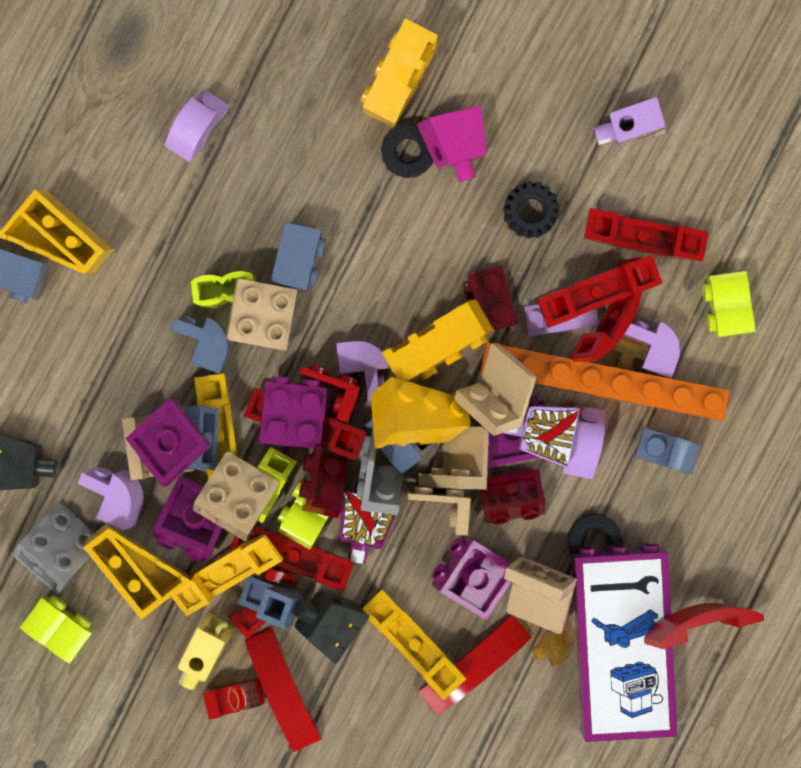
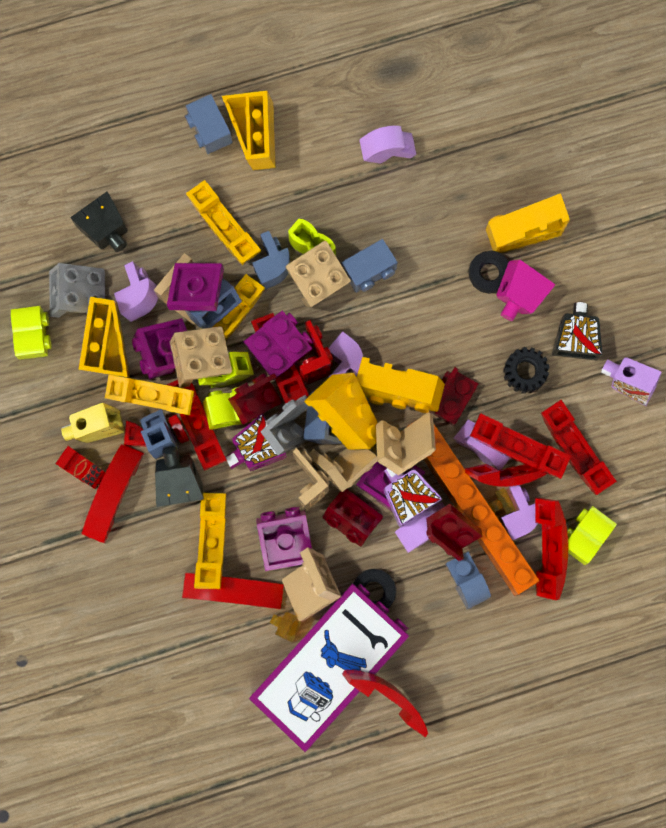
camera: 45 degrees right, 10 degrees down
none -> yellow slope [186,180,261,265]
none -> dark red bracket [426,504,483,561]
none -> red slope [535,497,568,601]
none -> torso [552,302,602,361]

